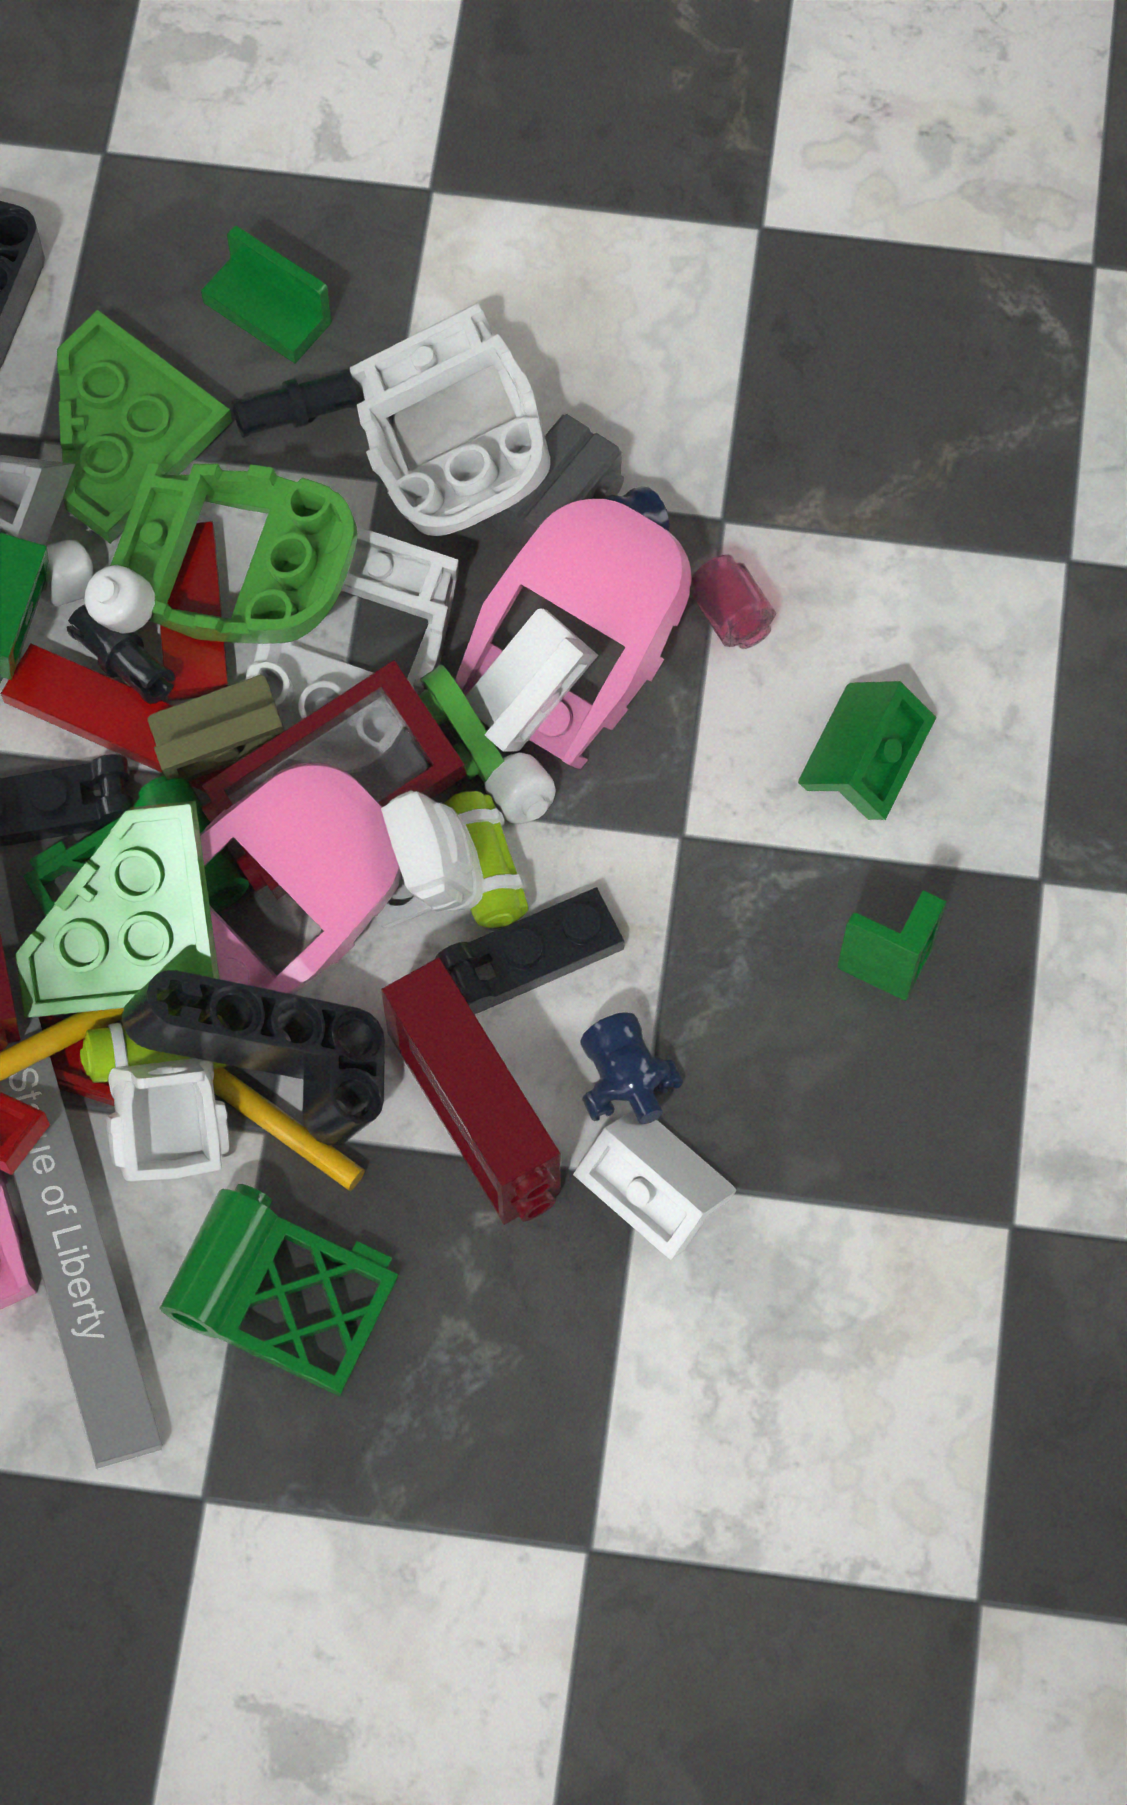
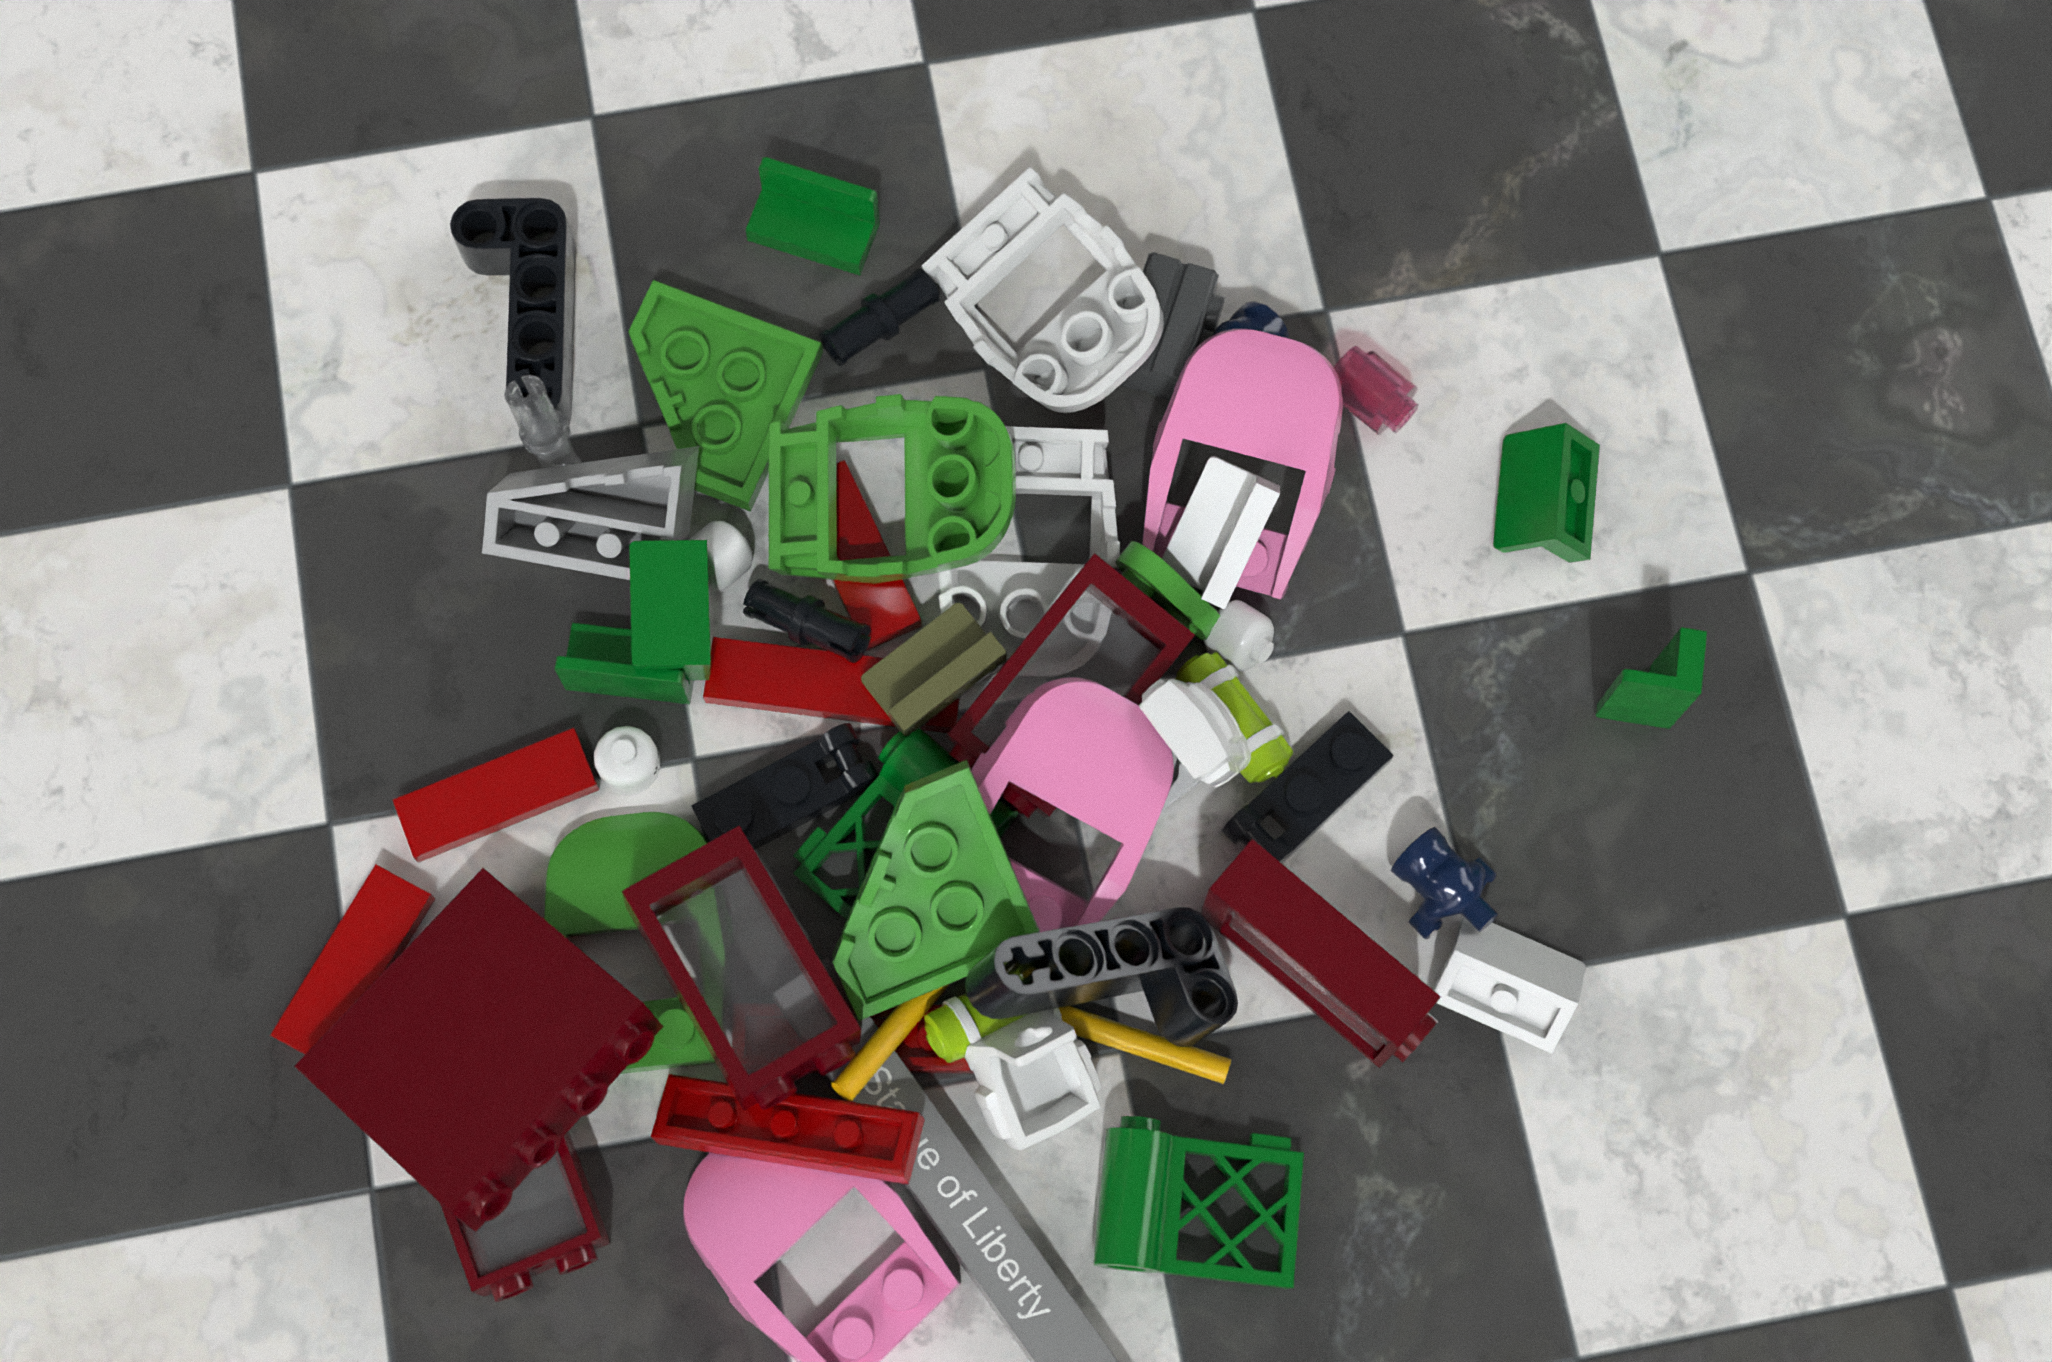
camera: 20 degrees left, 5 degrees up
white piece [85,565,155,633] -> none

